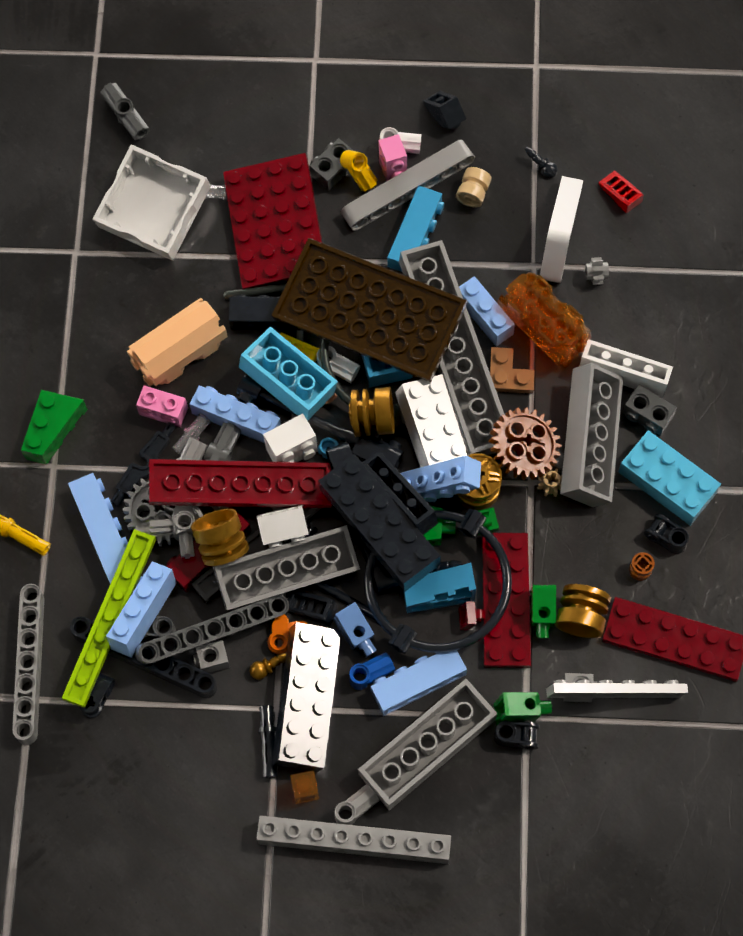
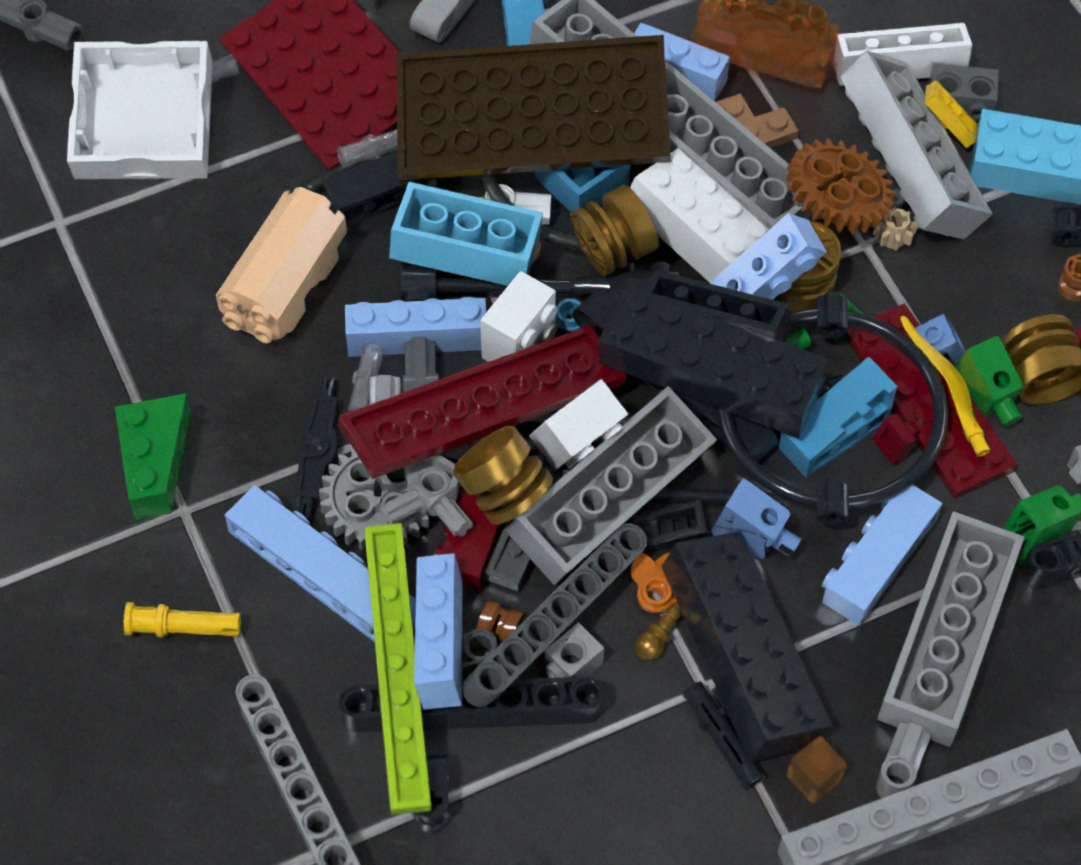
camera: 30 degrees left, 10 degrees down
bright pink brick [136,386,188,427] -> none
blue piece [349,652,395,690] -> none
none -> clear pin [337,129,397,168]
none -> dark orange wheel [477,599,525,643]
none -> yellow piece [901,316,990,457]
none -> medium blue bracket [915,314,966,364]
none -> yellow plate [924,80,977,148]

